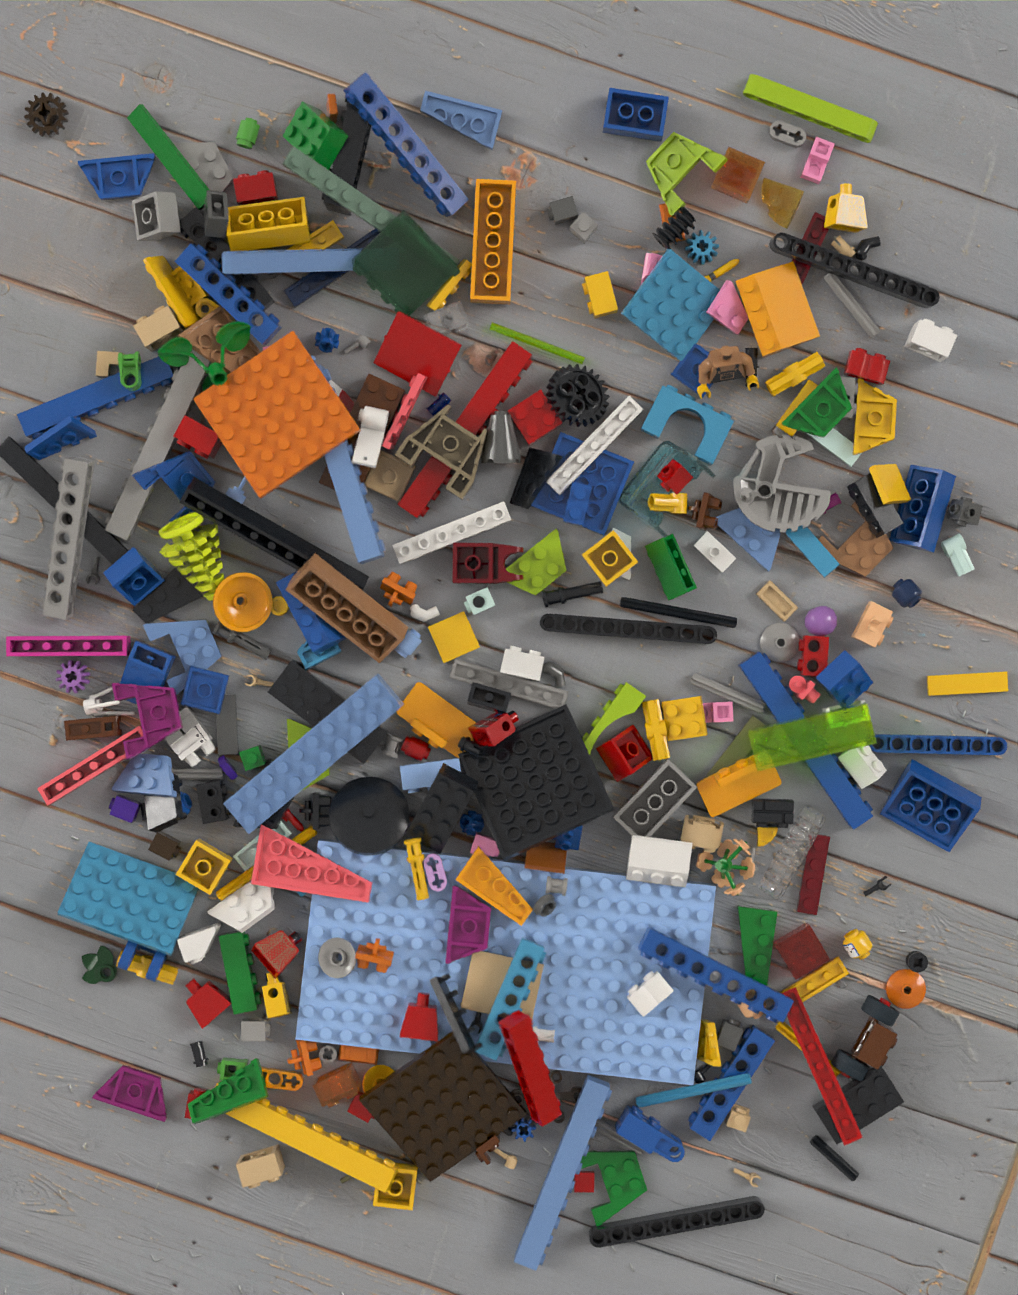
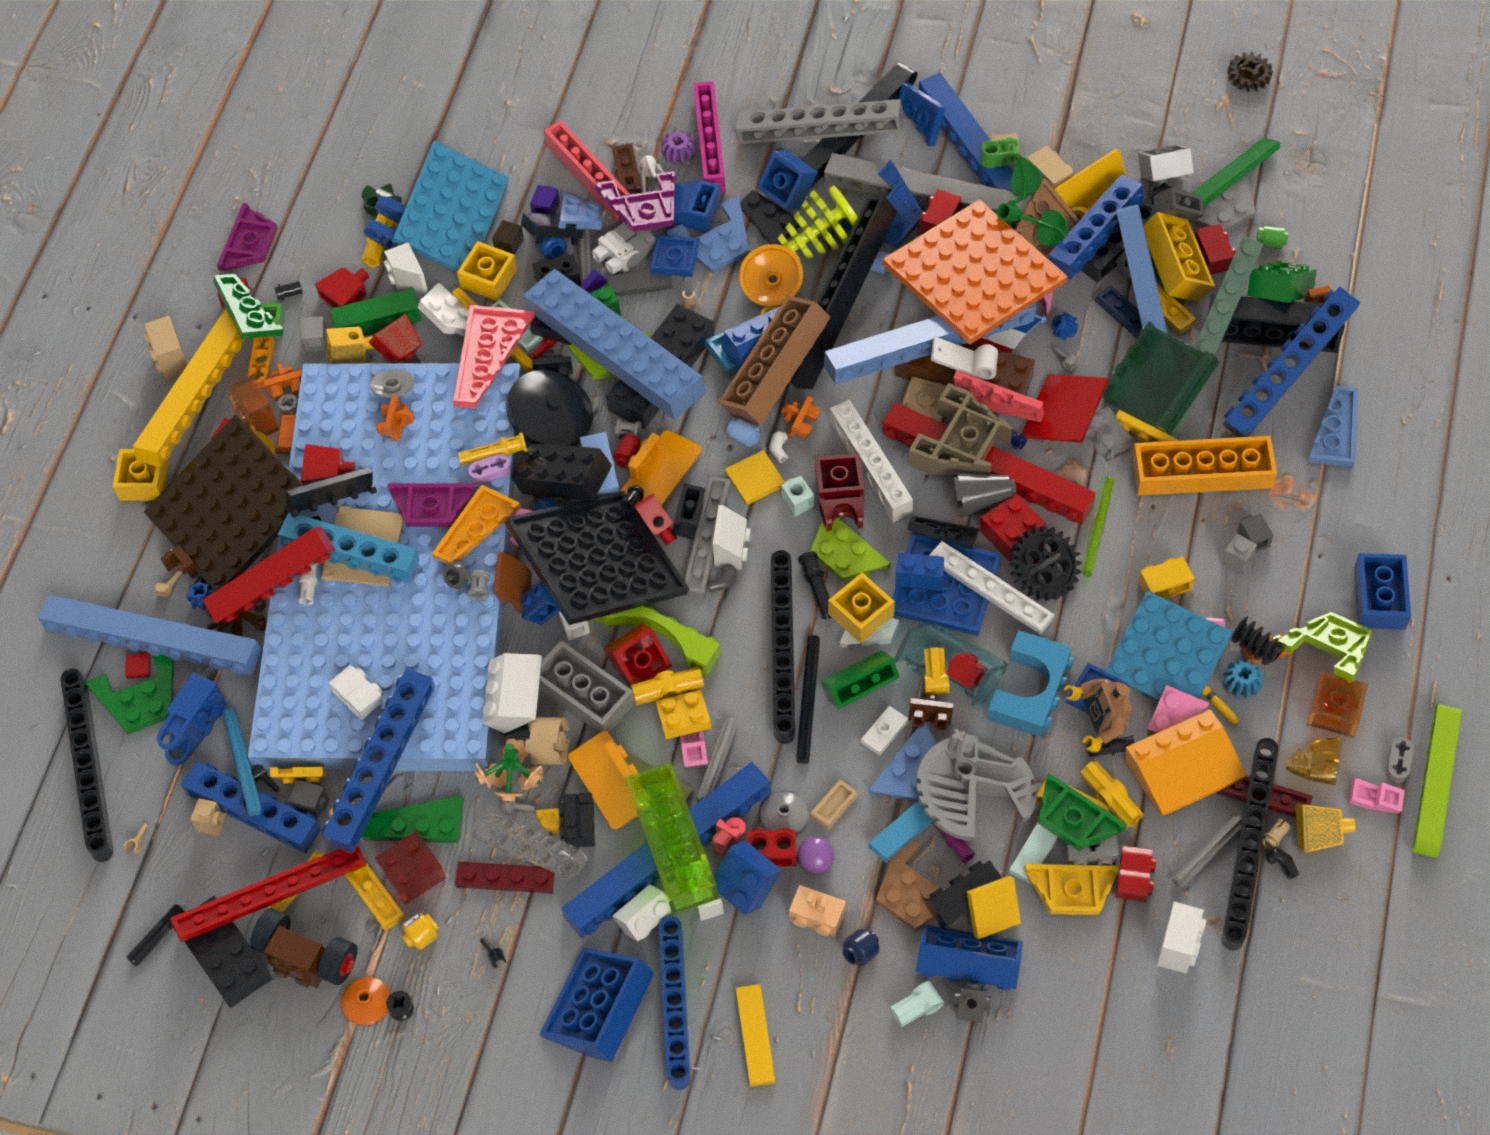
camera: 85 degrees right, 30 degrees down
blue wing [78,153,155,200] -> none
dark grey pin [212,621,272,660] -> none

